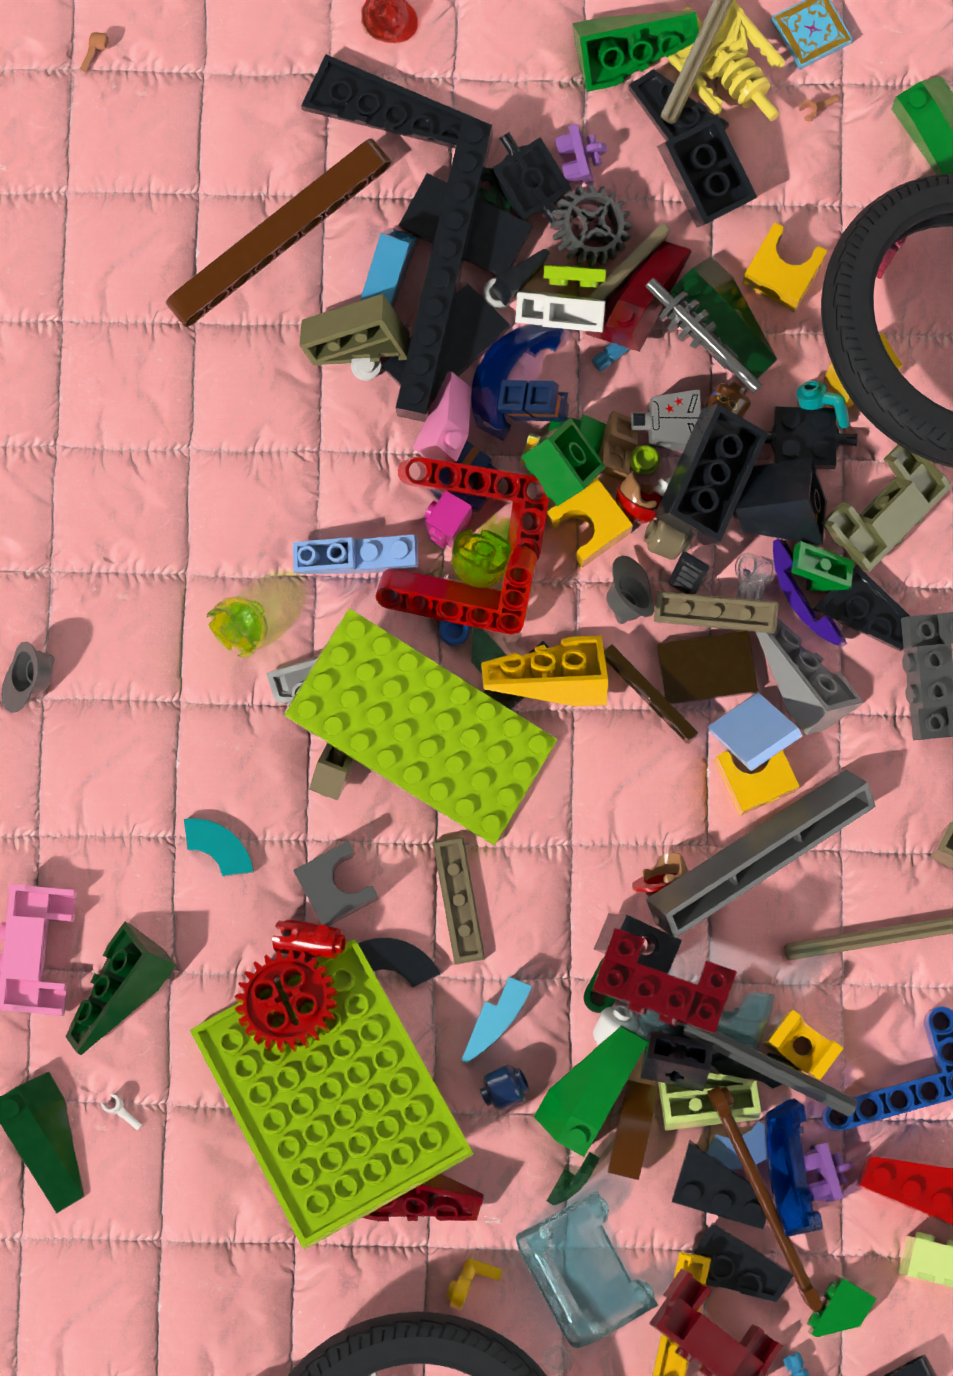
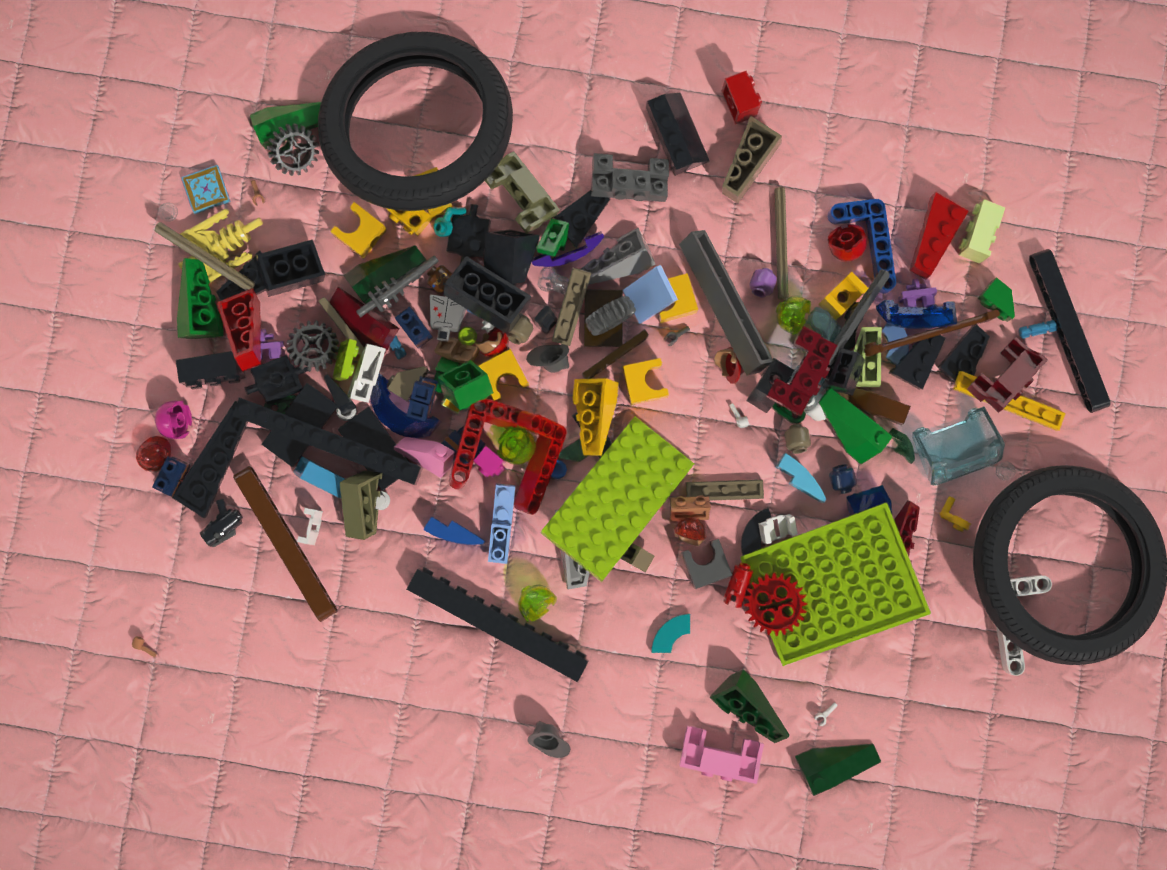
camera: 85 degrees left, 5 degrees up
none -> dark blue hips [152,456,191,497]
none -> dark pink cylinder [155,401,192,439]
none -> black brick [176,351,246,390]
none -> black piece [200,499,243,547]
none -> red wedge [217,288,261,371]
none -> dark grey gear [267,123,319,176]
none -> white piece [297,508,323,545]
none -> yellow brick [387,209,432,236]
none -> dark tan slope [387,366,429,403]
none -> dark blue hips [395,306,433,349]
none -> black brick [406,567,589,682]
none -> blue slope [423,517,486,545]
none -> dark grey gear [585,296,636,335]
none -> yellow piece [623,358,669,406]
none -> dark grey hand [664,326,690,346]
none -> nougat bracket [670,496,711,521]
none -> clear red piece [674,517,706,546]
none -> white hand [729,403,749,428]
none -> medium lavender head [749,268,777,298]
none -> white piece [758,514,798,544]
none -> clear neon green cylinder [776,296,811,335]
none -> dark tan head [784,424,811,454]
none -> red cylinder [828,224,867,261]
none -> clear blue brick [846,485,892,515]

